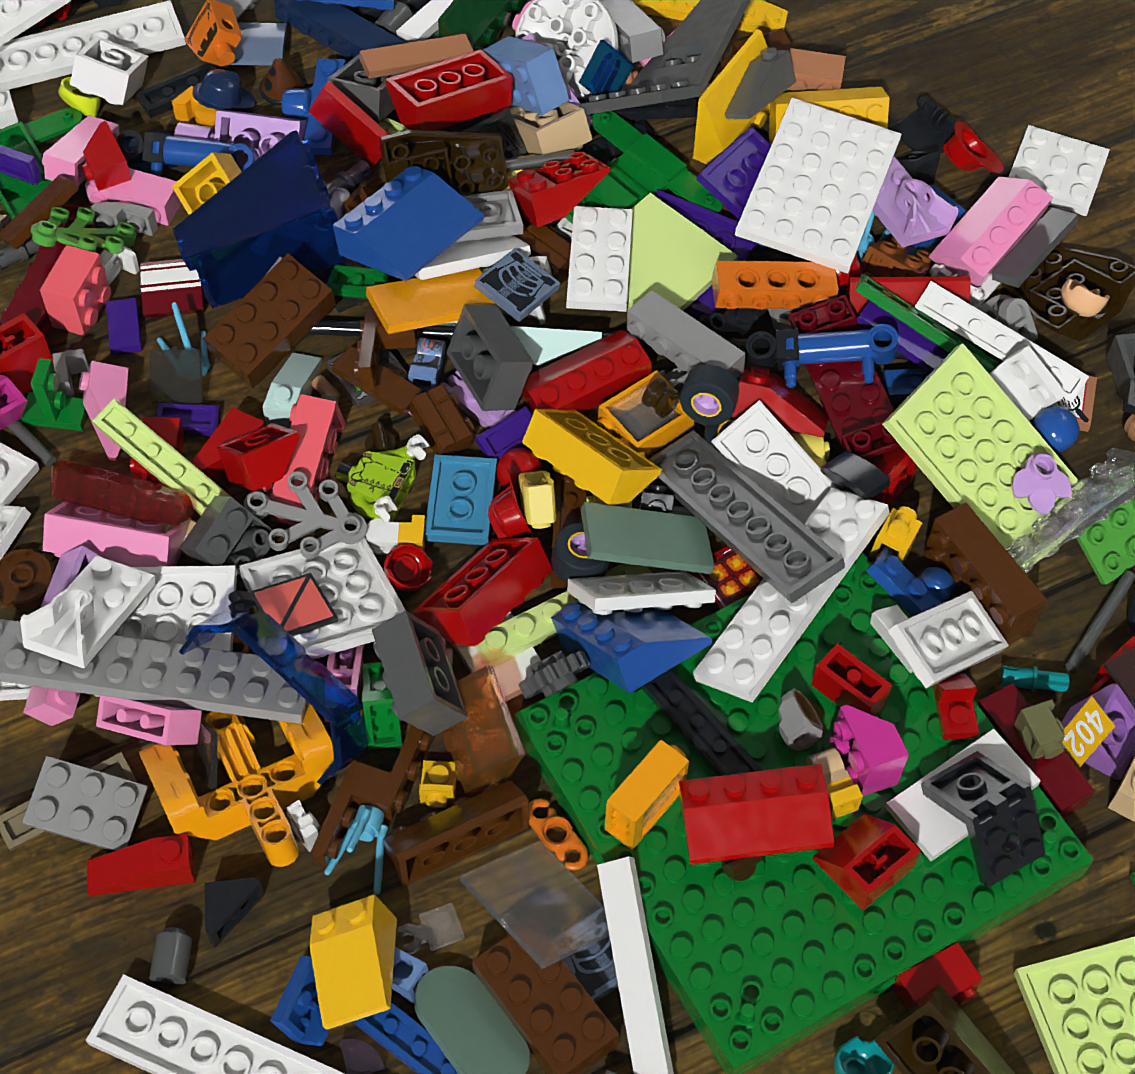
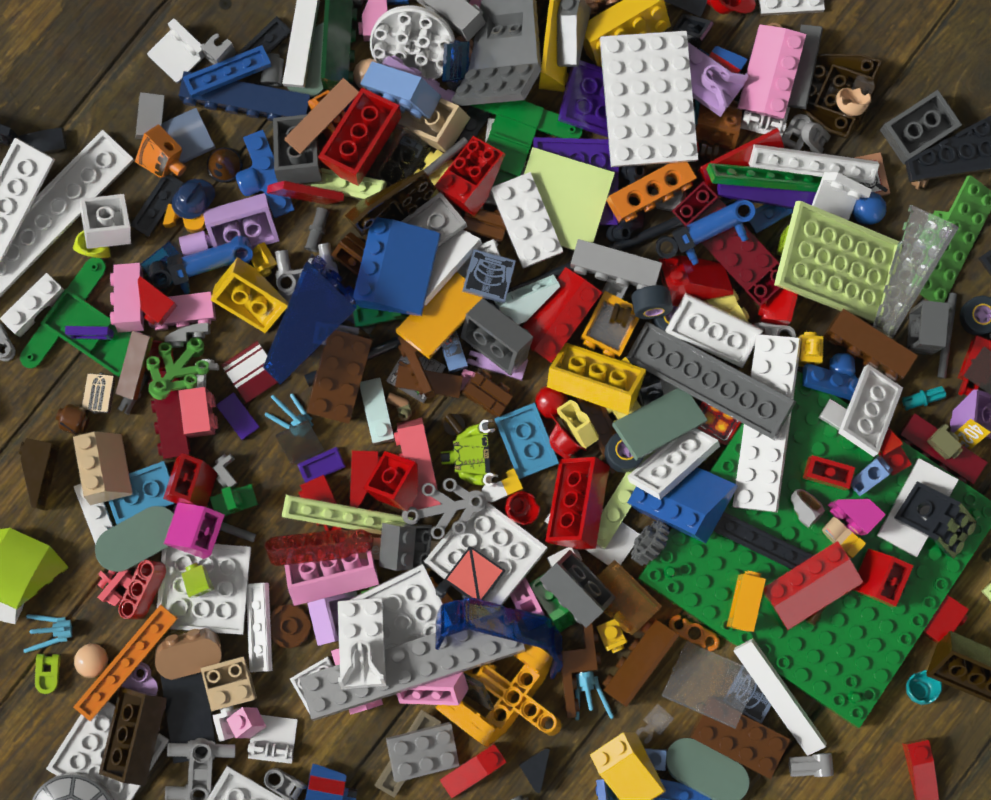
camera: 30 degrees left, 25 degrees up
bright pink slope [79,361,129,461] -> none
white plate [286,800,321,852] -> none
dark purple tile [474,406,533,461] -> none
black slope [821,451,891,500] -> none
lavender plate [1012,453,1072,516] -> none
none -> medium blue leg [850,455,893,496]
none -> dark grey brick [907,300,952,355]

